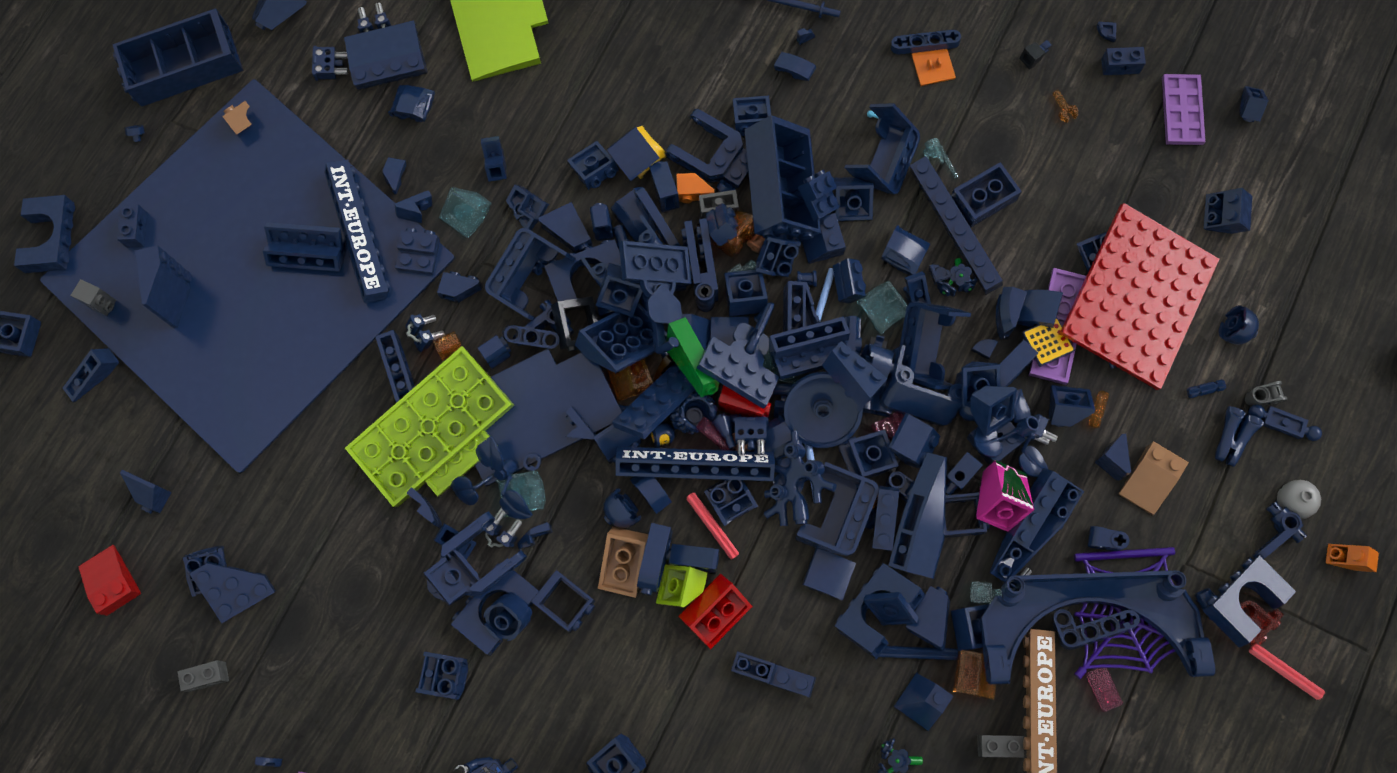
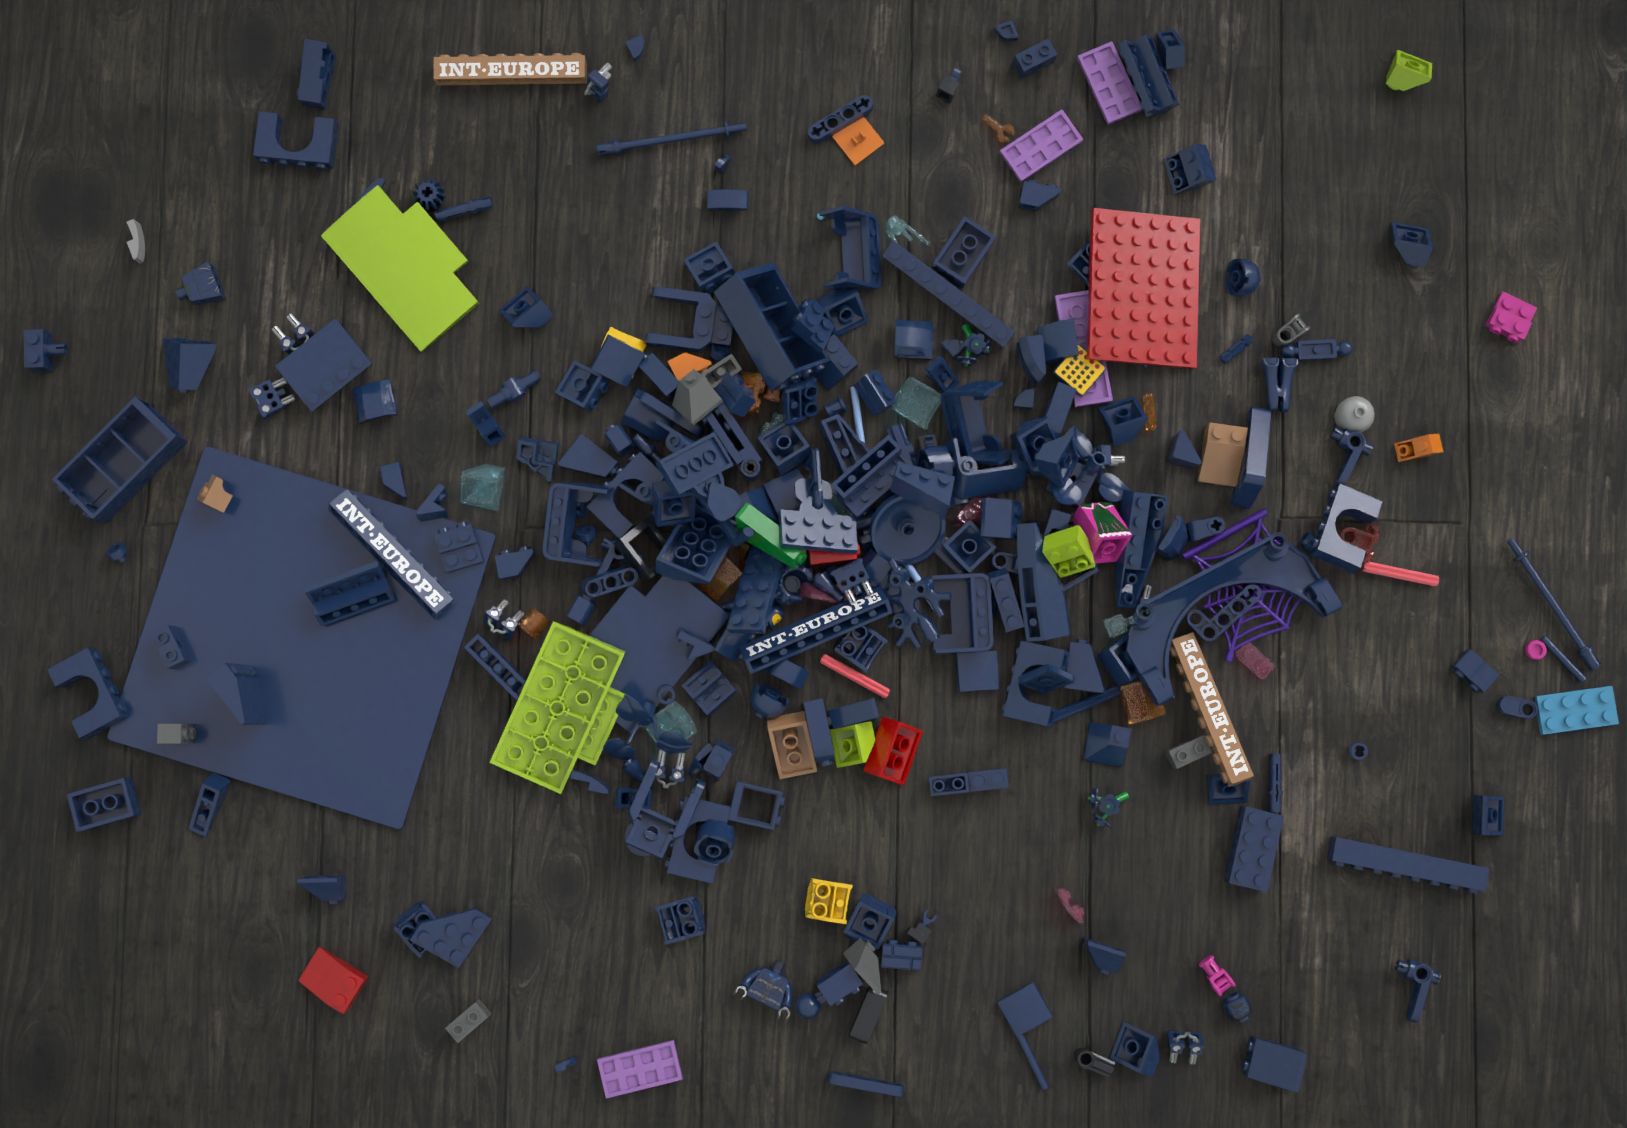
camera: 35 degrees left, 10 degrees up
none -> dark blue pin [486,370,541,409]
none -> dark blue slope [499,286,554,328]
none -> dark blue tile [576,525,596,545]
none -> dark blue cone [622,757,653,786]
none -> dark grey slope [672,369,723,425]
none -> dark blue slope [681,660,738,717]
none -> dark blue torso [702,740,736,781]
none -> yellow slope [805,878,853,924]
none -> medium lavender plate [999,109,1083,183]
none -> dark blue slope [1018,180,1061,211]
none -> lime slope [1042,525,1095,578]
none -> dark blue brick [1119,35,1180,117]
none -> dark blue slope [1157,515,1189,561]
none -> dark blue beam [1230,406,1271,509]

